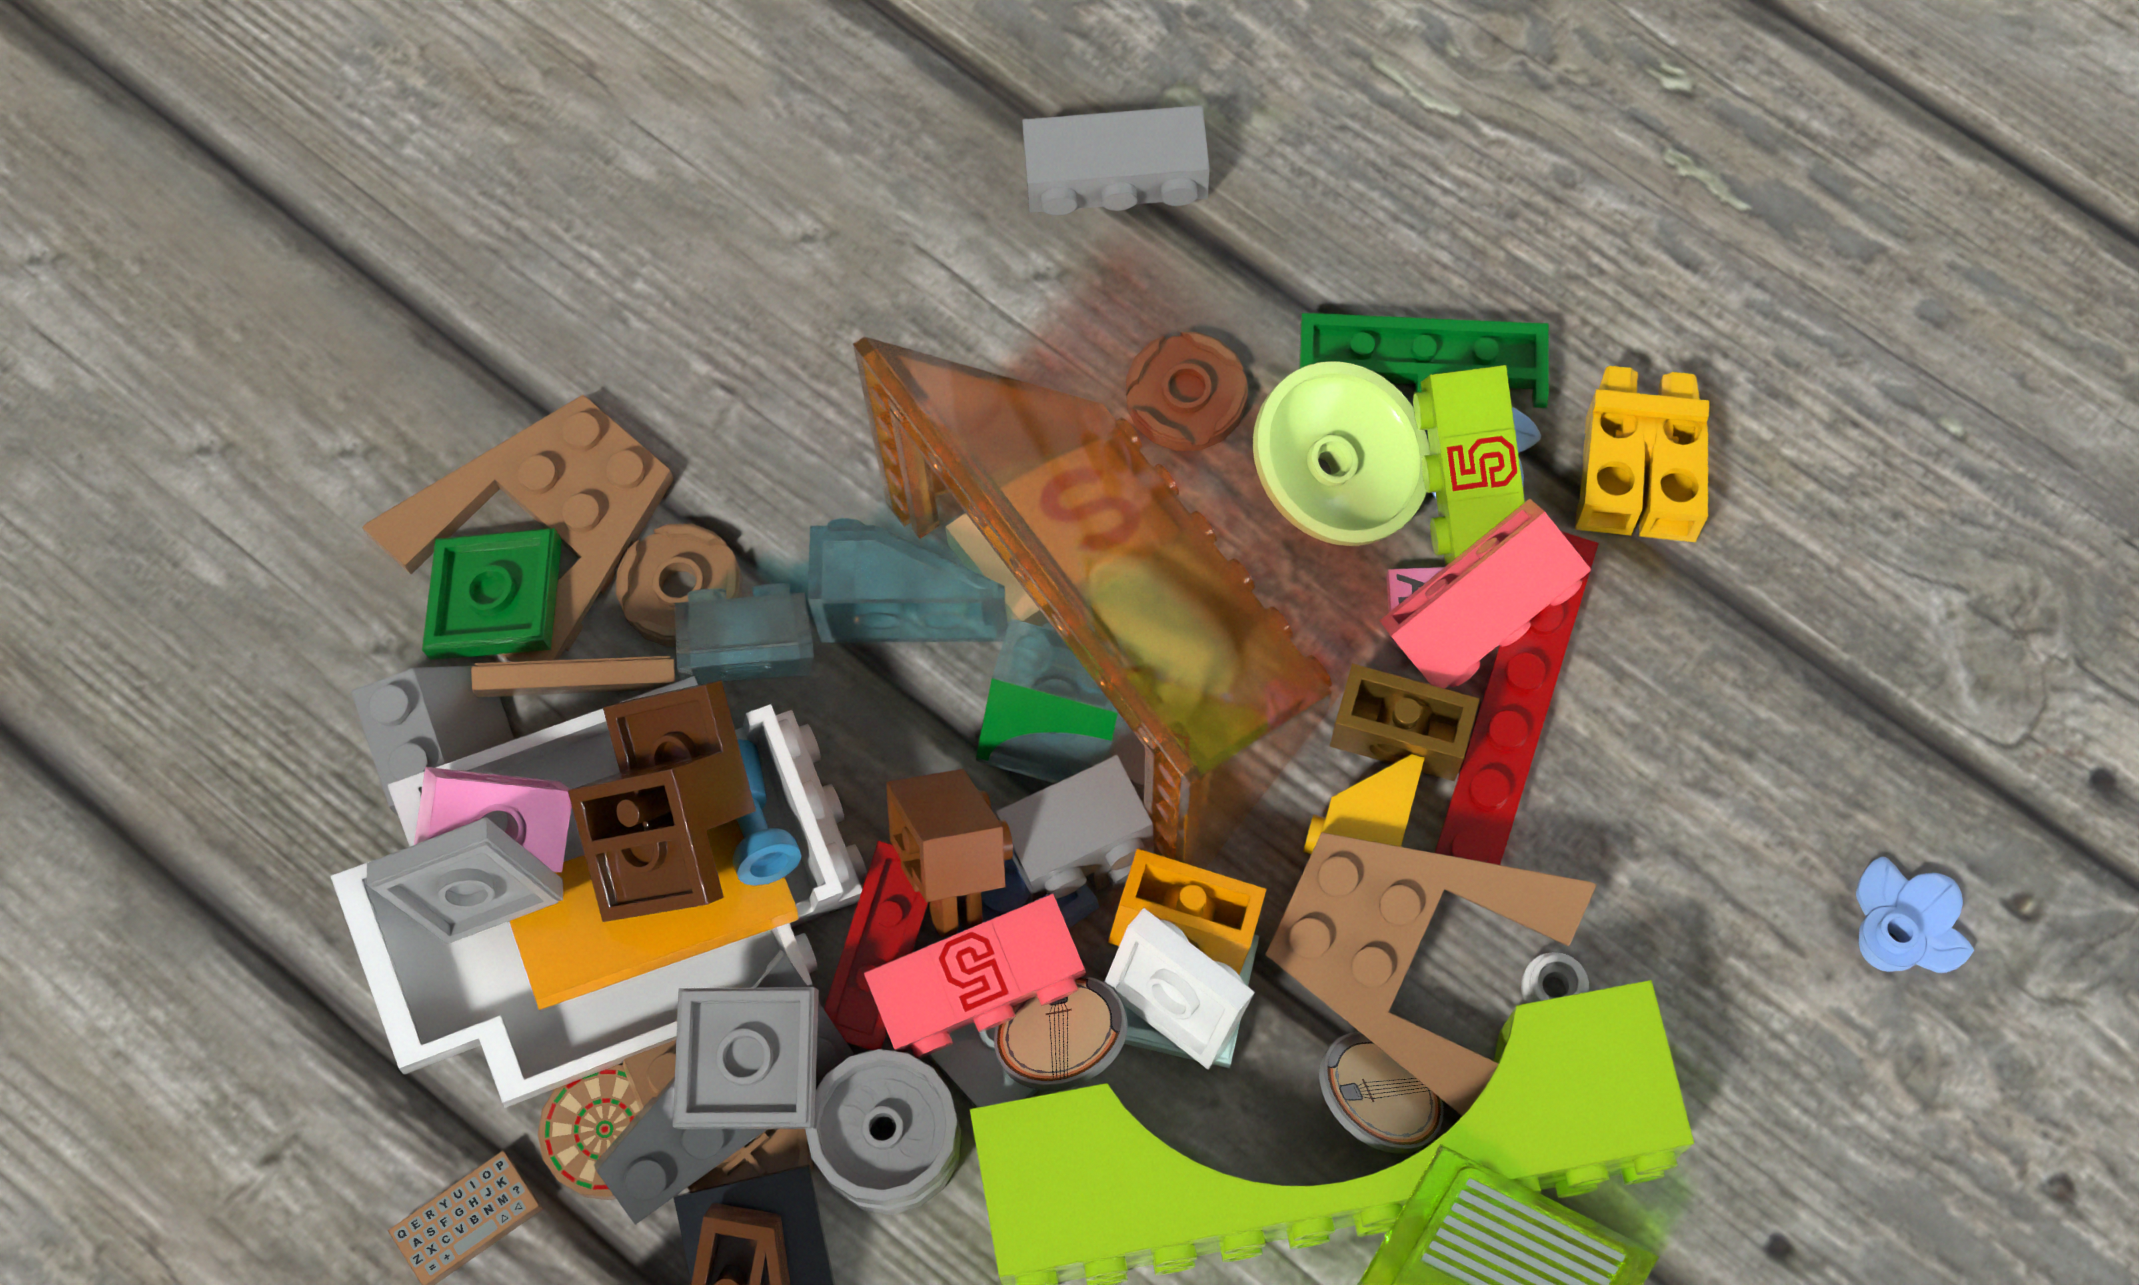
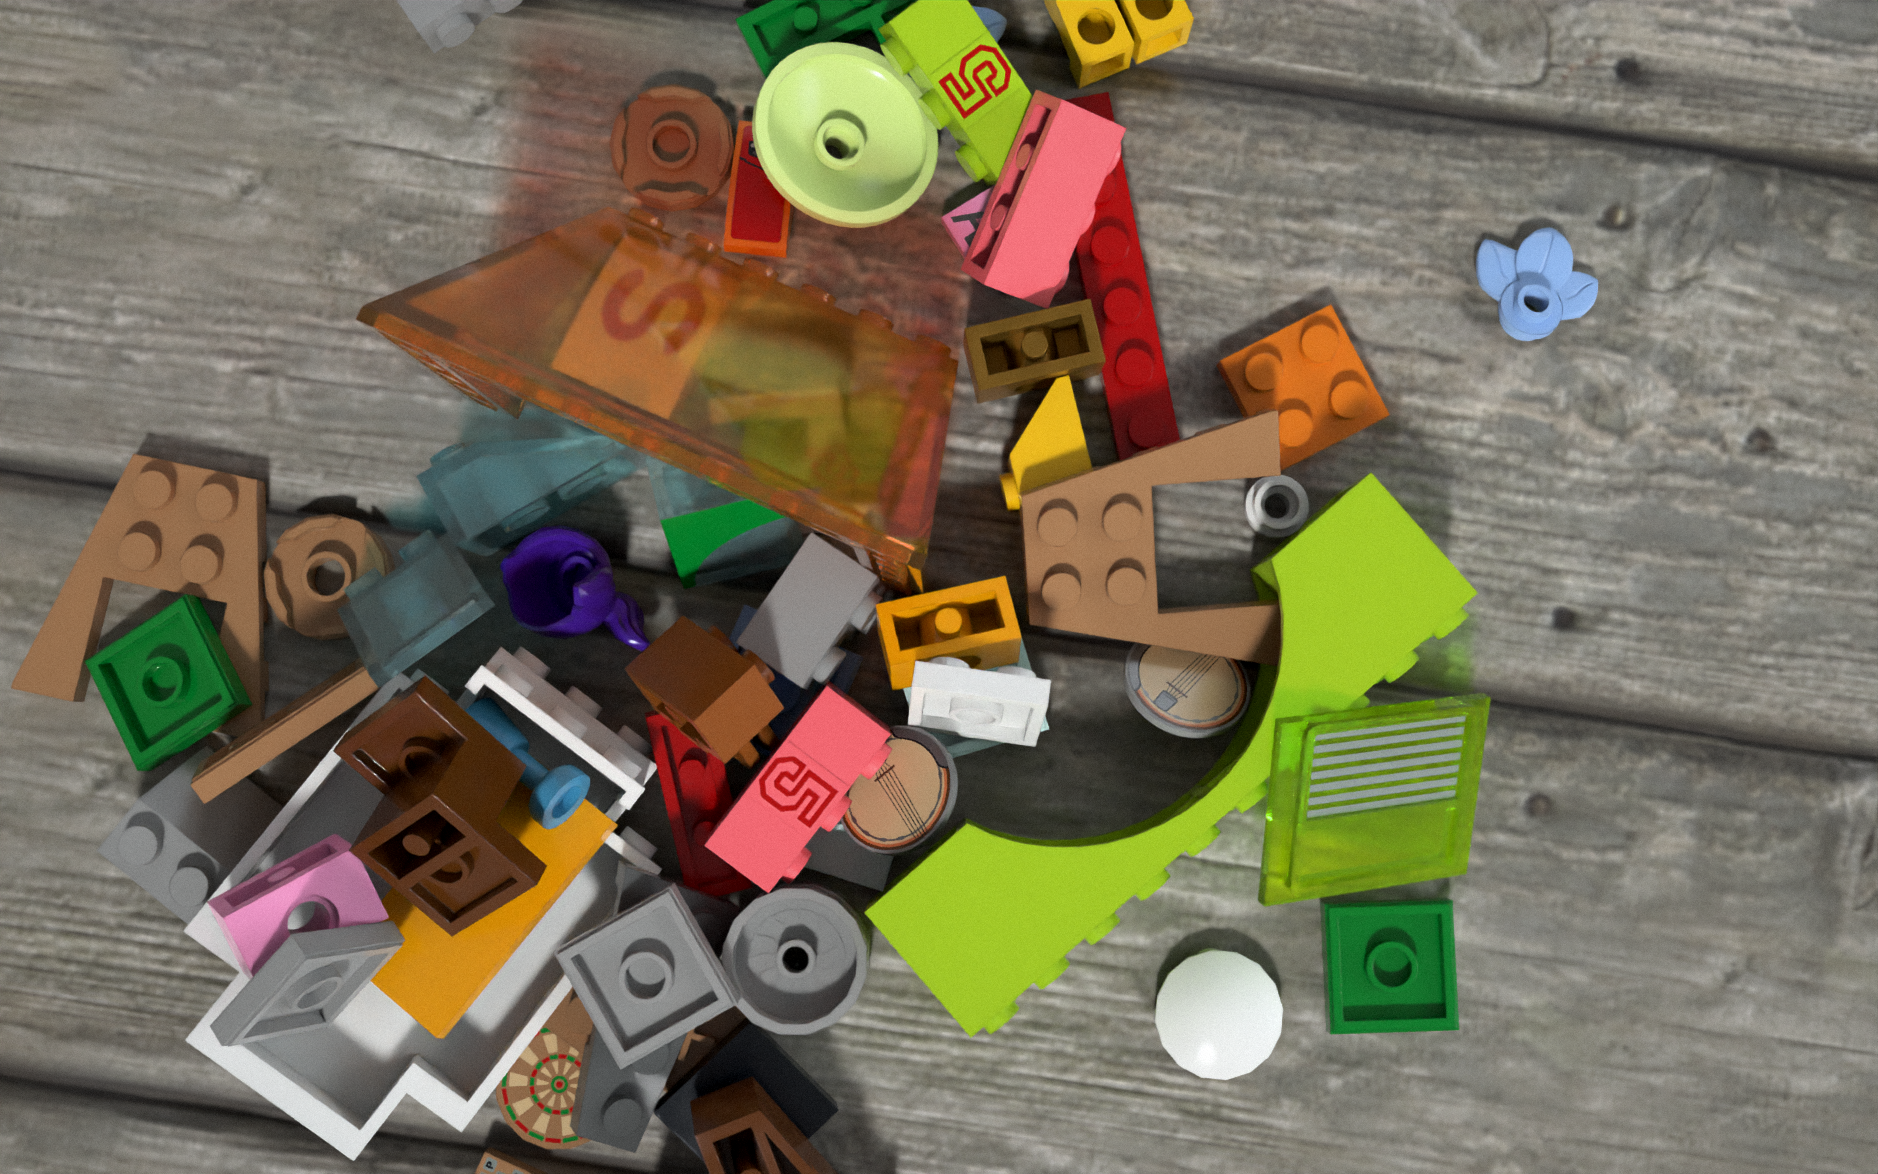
camera: 35 degrees left, 15 degrees up
none -> dark purple hair [500,525,650,652]
none -> red slope [724,120,794,258]
none -> orange plate [1216,304,1390,471]

